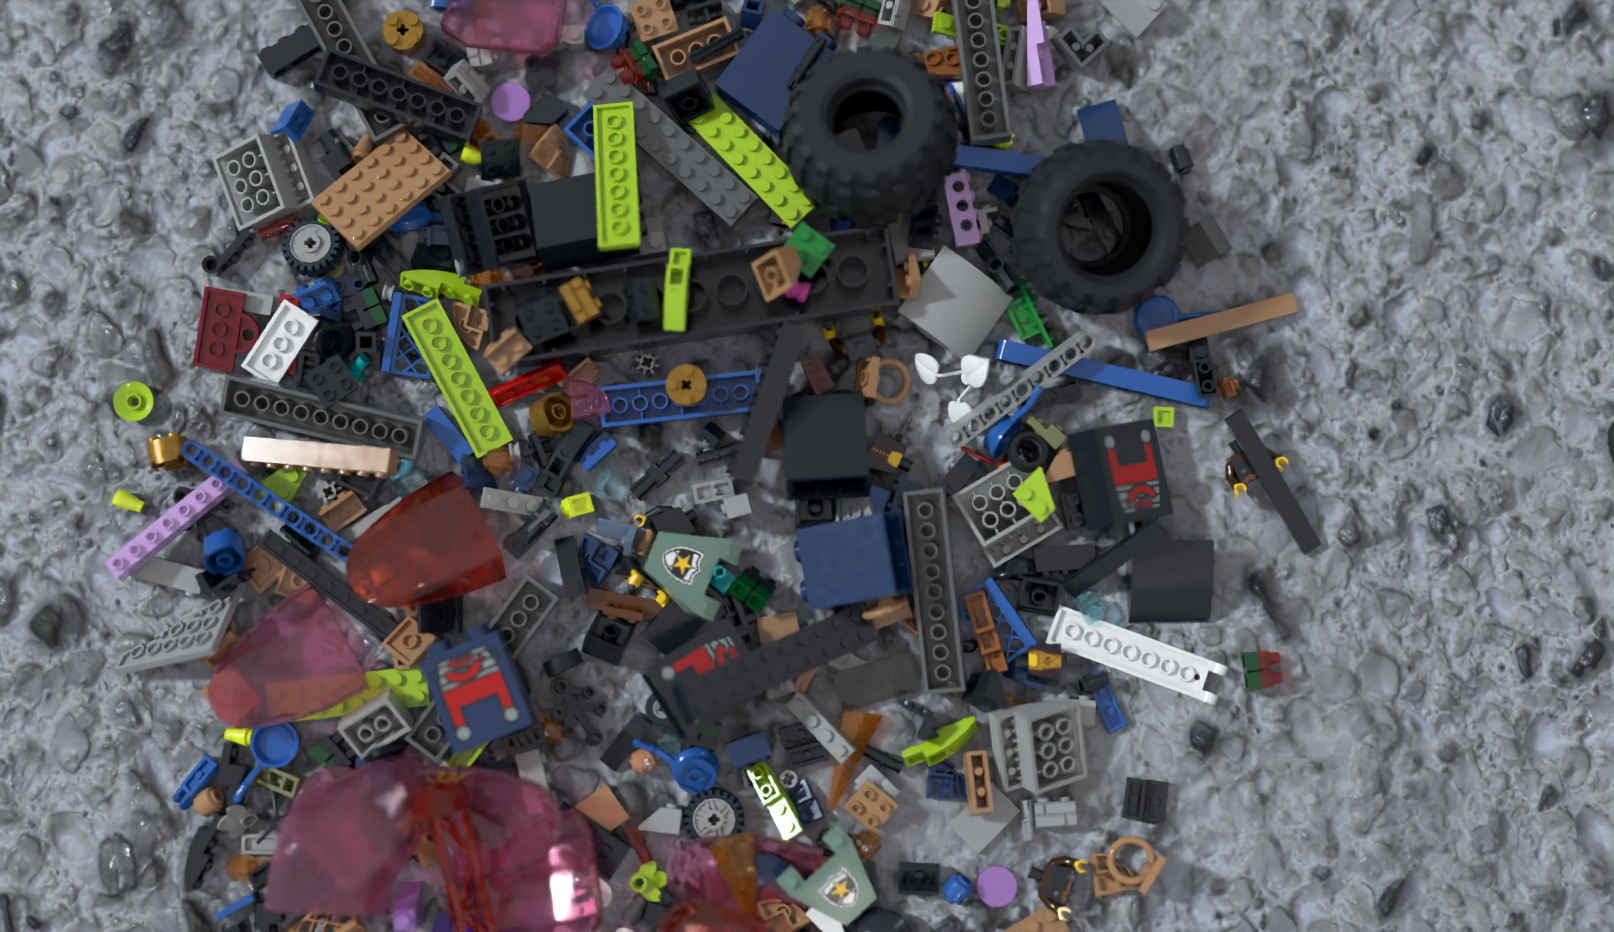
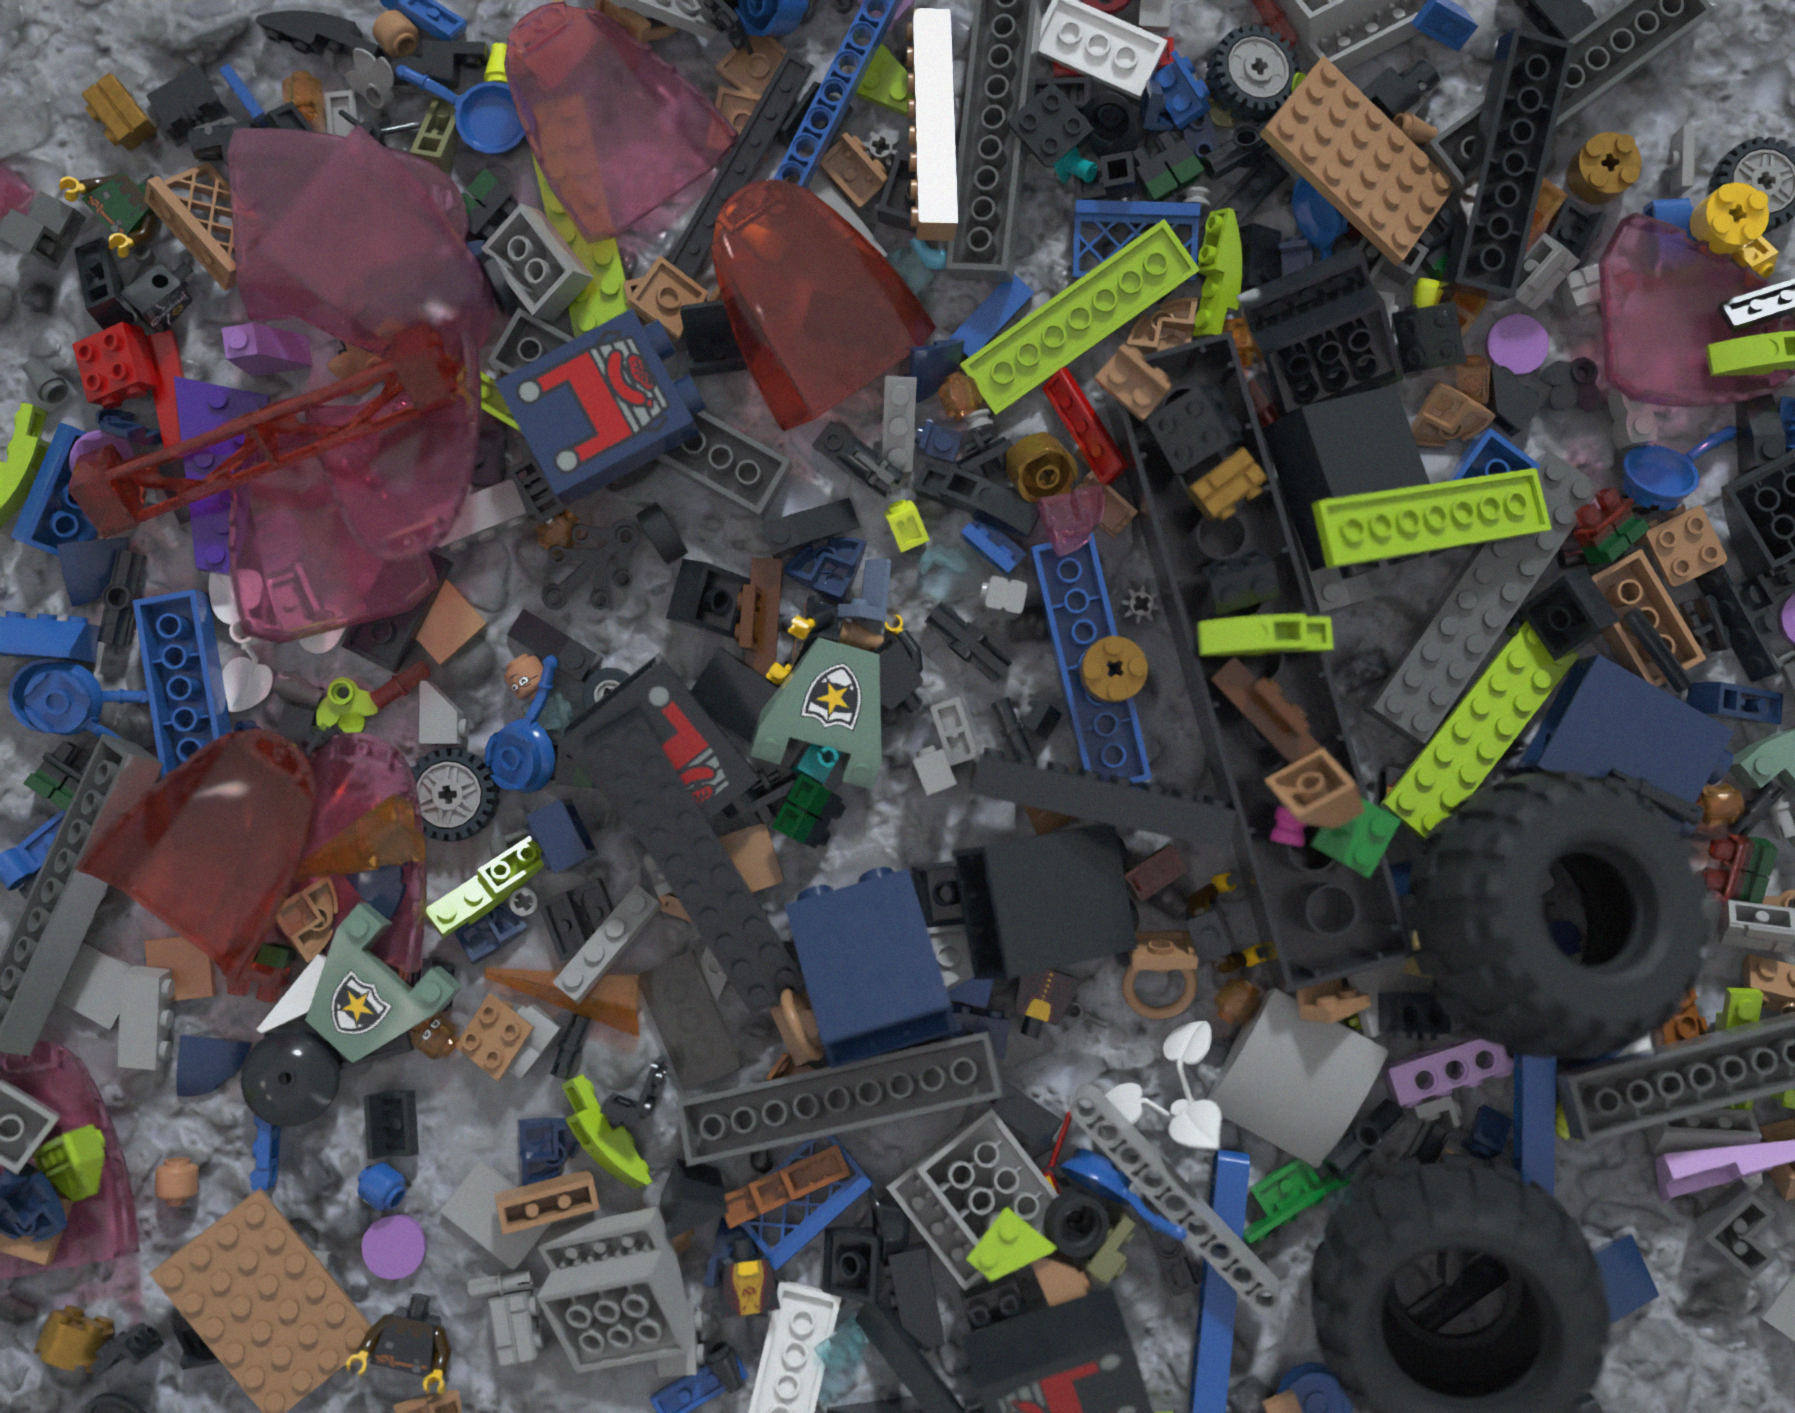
camera: 85 degrees right, 0 degrees up
none -> light grey brick [978,576,1028,621]
none -> reddish brown bracket [1210,657,1322,765]
none -> clear orange head [1213,977,1261,1026]

